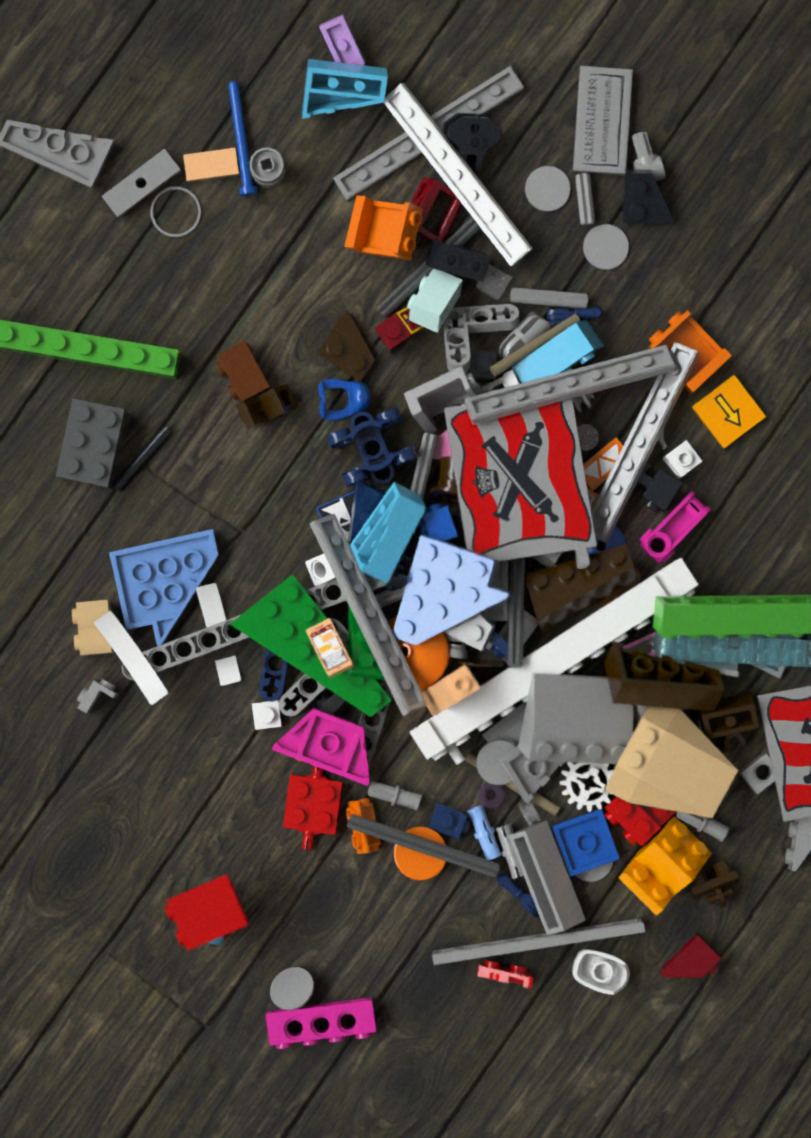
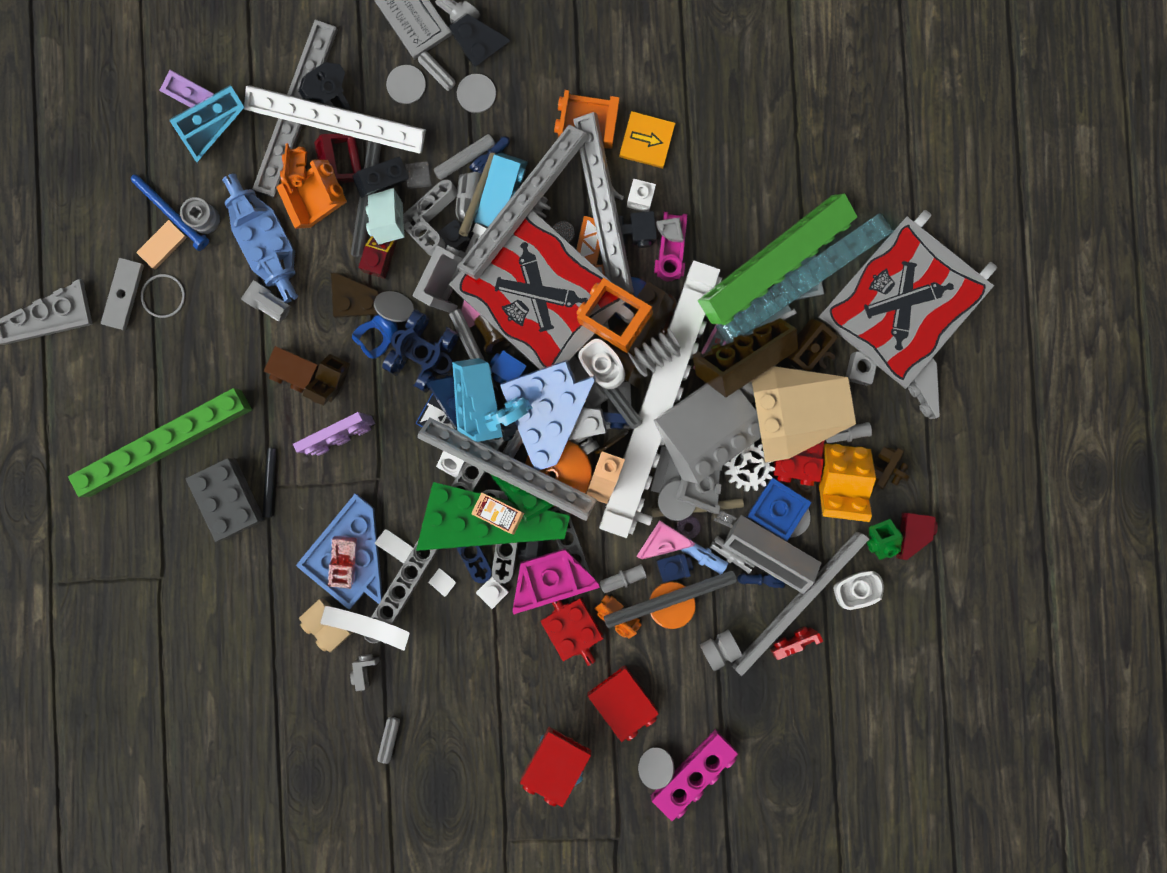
camera: 35 degrees left, 0 degrees up
none -> medium blue plate [222,174,298,303]
none -> light grey piece [241,280,291,323]
none -> orange hinge [280,143,307,193]
none -> lavender plate [293,412,375,456]
none -> clear red slope [328,536,357,589]
none -> light grey piece [374,291,414,322]
none -> light grey axle [377,717,400,764]
none -> medium azure plate [484,397,532,432]
none -> orange window [577,278,653,353]
none -> white piece [578,339,625,389]
none -> red brick [588,665,659,742]
none -> light grey piece [628,328,681,377]
none -> bright pink tile [637,520,696,560]
none -> light grey tile [656,217,684,242]
none -> light grey wheel [699,630,743,671]
none -> green brick [867,519,903,560]

